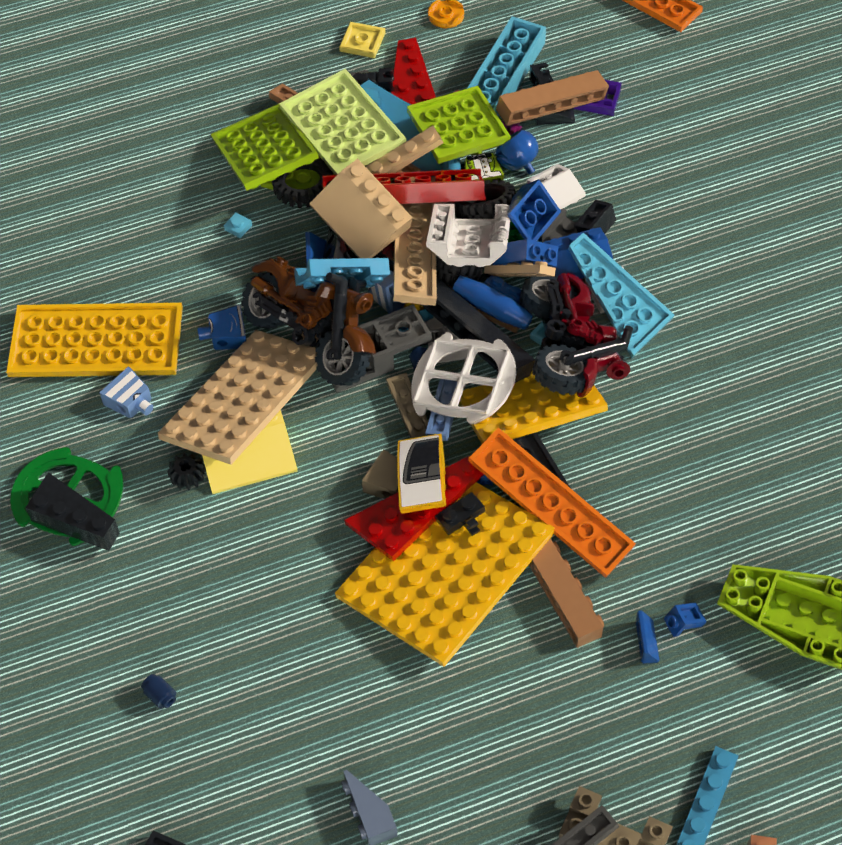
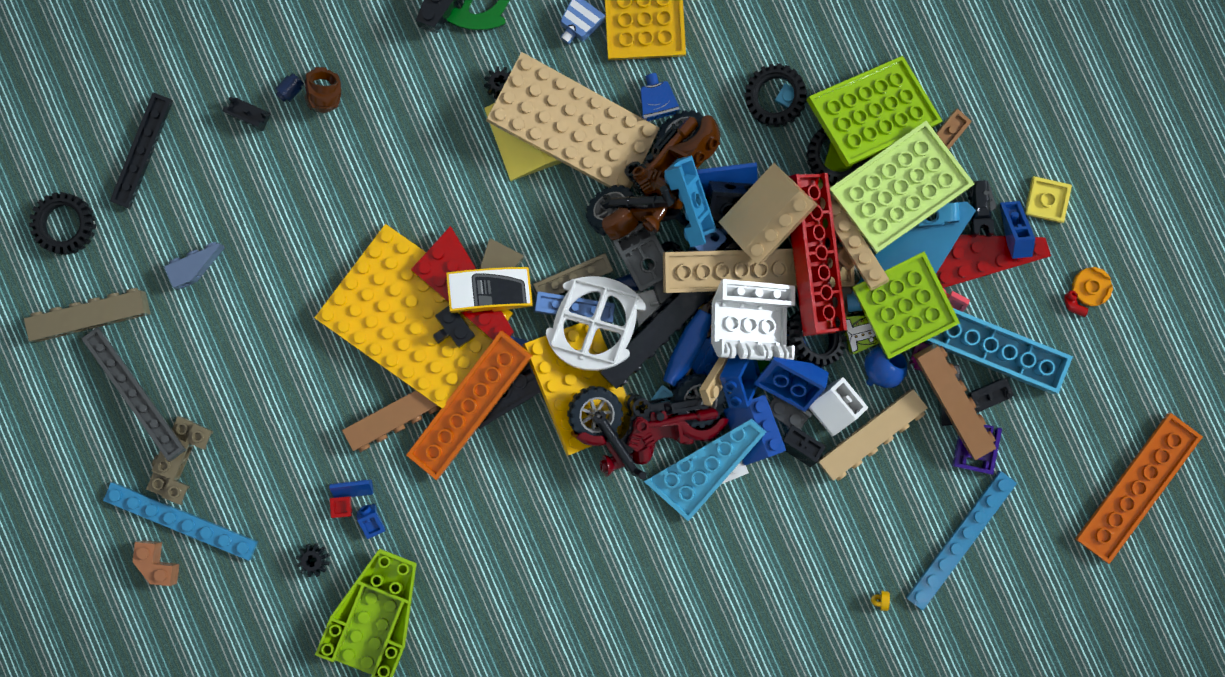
camera: 90 degrees right, 30 degrees up
none -> black hinge [222,97,271,131]
none -> black gear [296,543,330,577]
none -> reddish brown helmet [305,67,341,113]
none -> red plate [330,496,352,518]
none -> black tyre [745,63,807,127]
none -> tan brick [817,389,928,481]
none -> yellow tile [871,591,890,611]
none -> dark azure plate [905,471,1017,610]
none -> blue slope [1000,201,1035,259]
none -> red arm [1064,291,1088,317]

